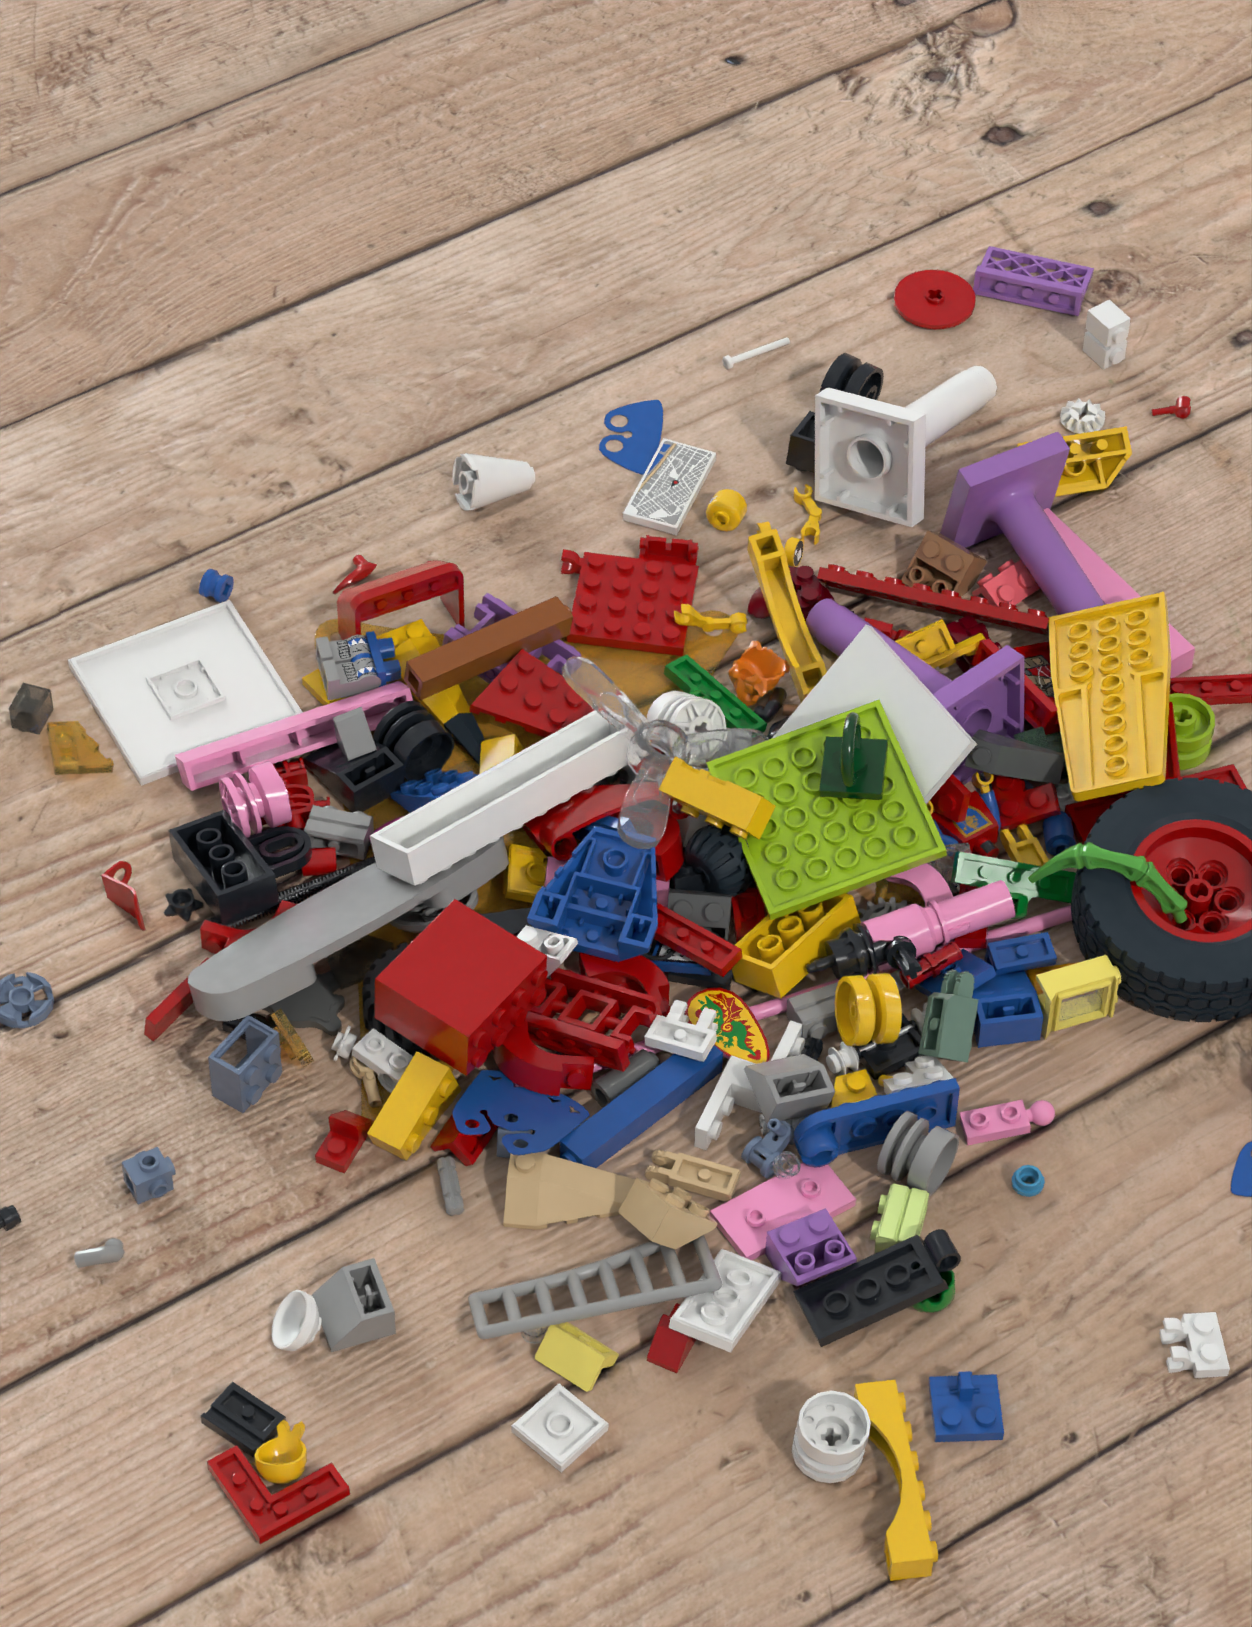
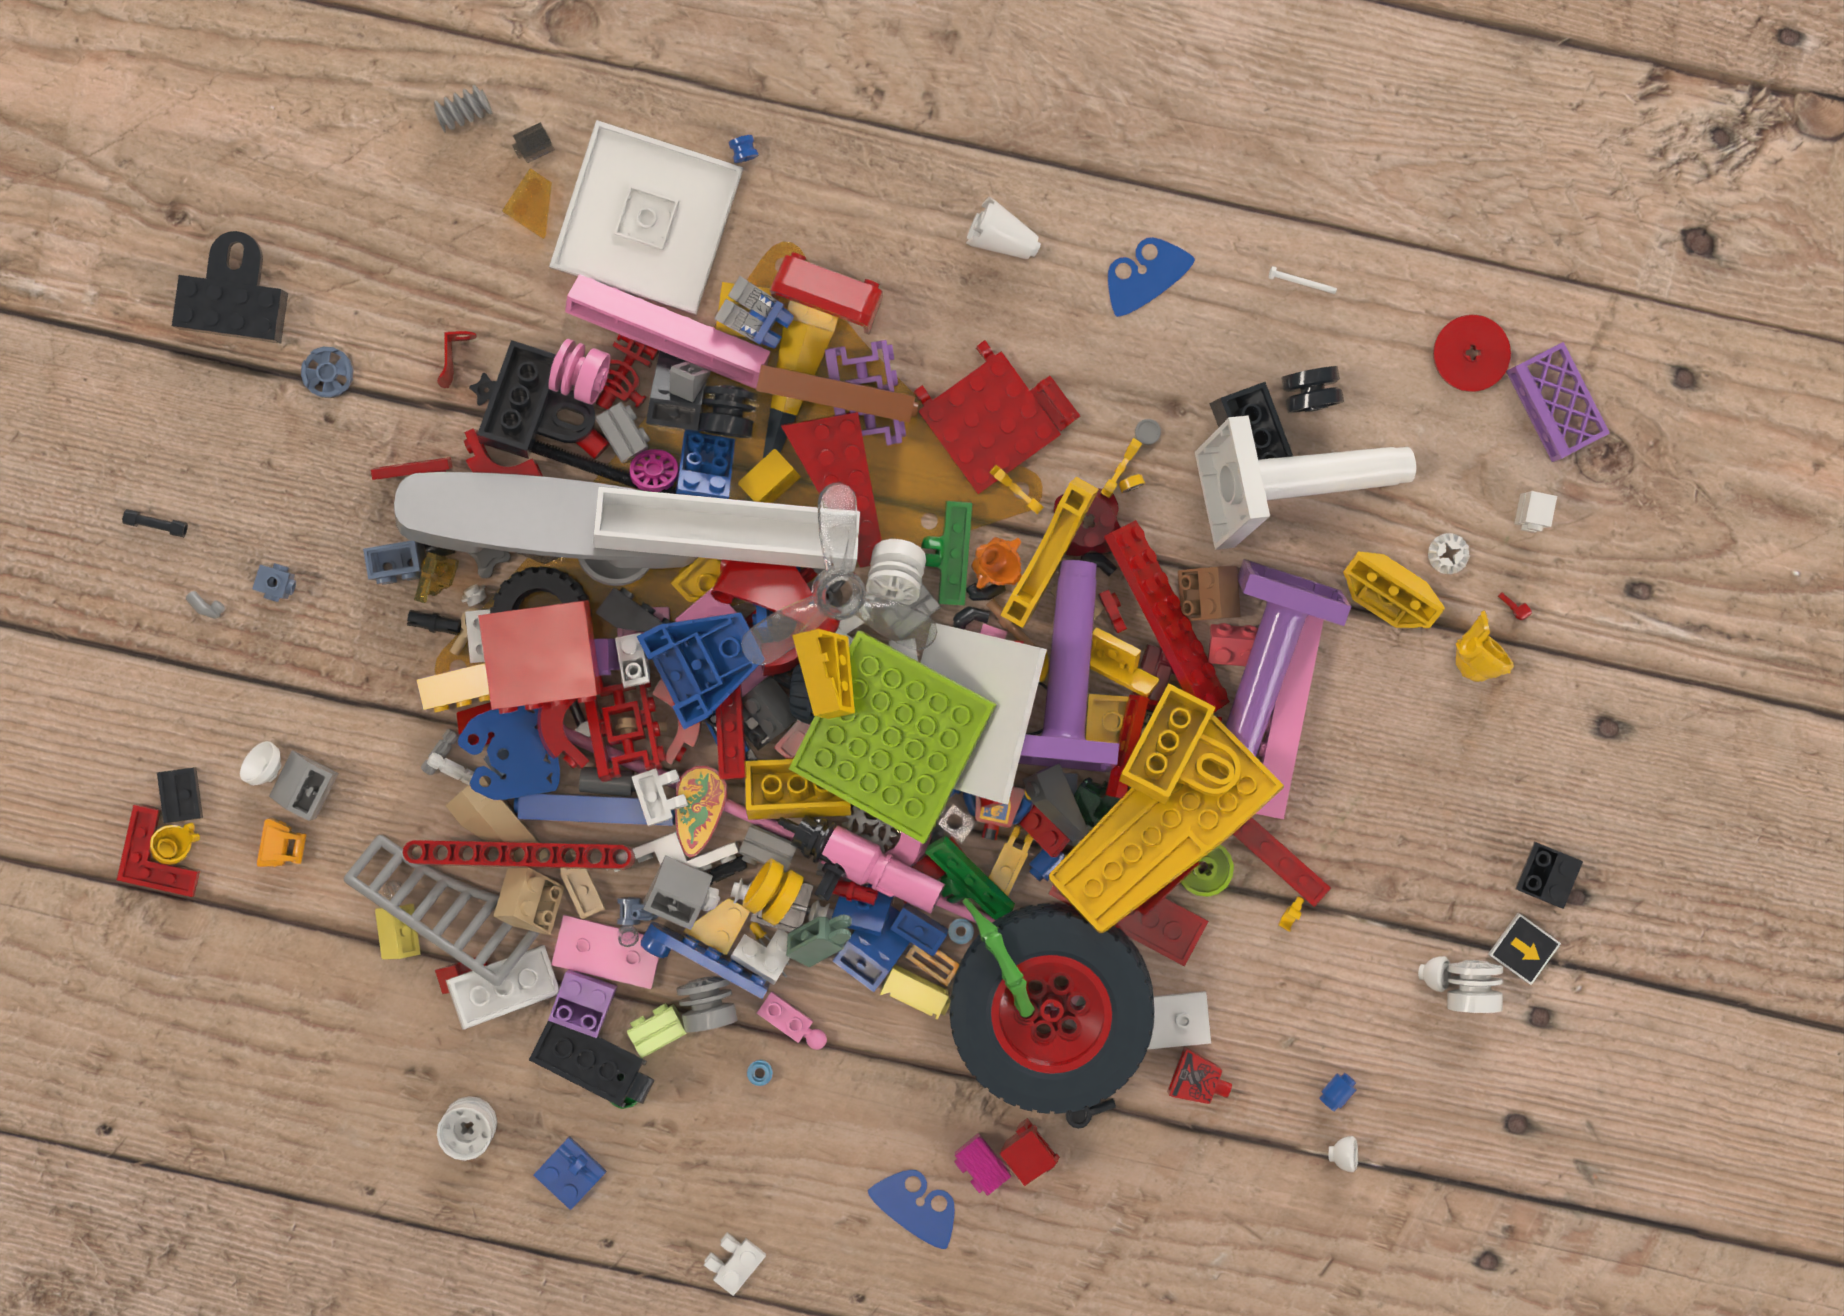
camera: 50 degrees right, 40 degrees up
red slope [315,1110,374,1174] -> none
red bar [333,555,377,595] -> none
white tile [512,1384,609,1472] -> none
tile [623,438,716,535] -> none
yellow head [706,489,747,532] -> none
yellow piece [793,484,822,545] -> none
dark green tile [819,712,888,800] -> none
yellow arch [854,1379,938,1581] -> none
none -> light orange piece [257,817,307,867]
none -> red beam [403,840,636,870]
none -> black pin [407,610,461,636]
none -> white axle [427,752,474,785]
none -> dark azure plate [948,918,974,944]
none -> yellow brick [1119,683,1241,805]
none -> light grey piece [1135,419,1161,445]
none -> yellow head [1456,610,1514,682]

